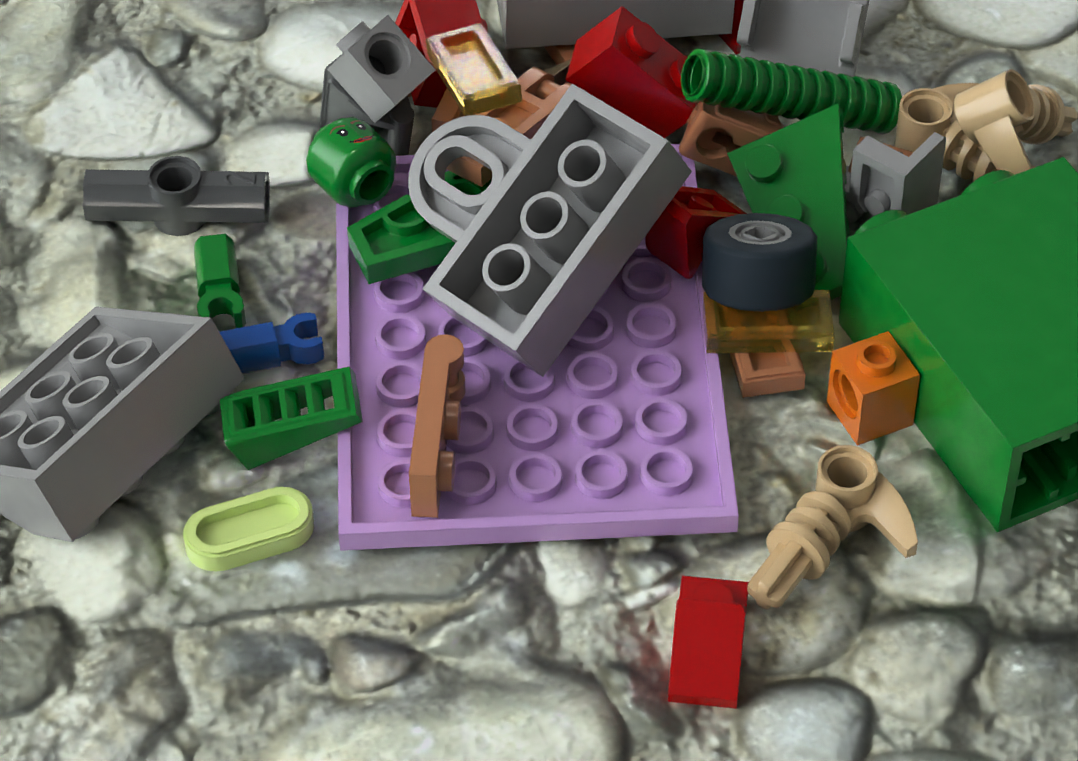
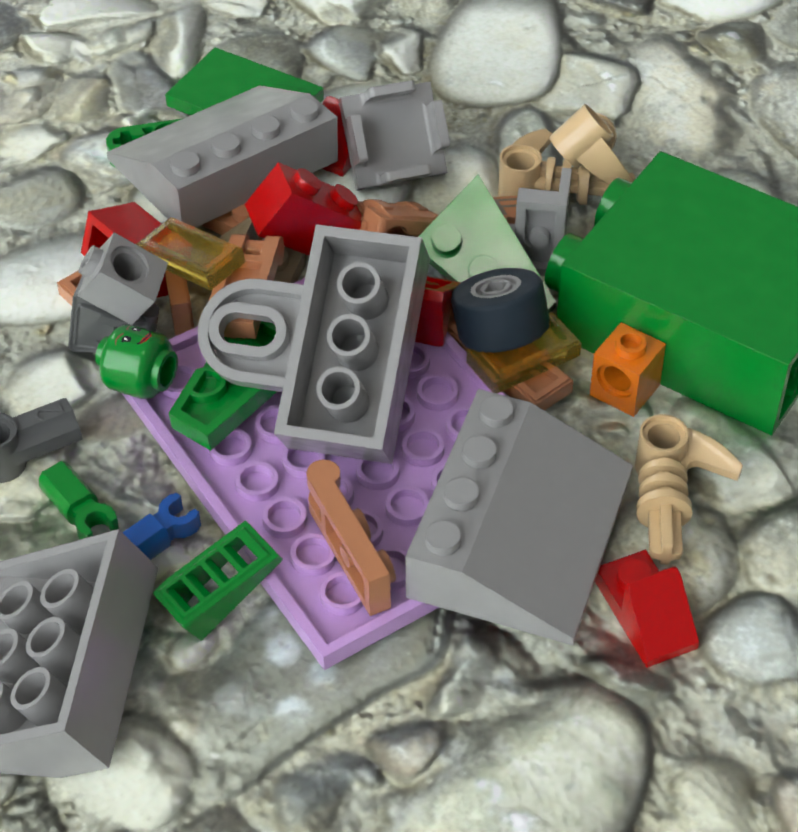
camera: 30 degrees left, 0 degrees up
yellowish green tile [183,487,314,572] -> none
green piece [681,48,902,134] -> none
none -> light grey slope [405,389,633,645]

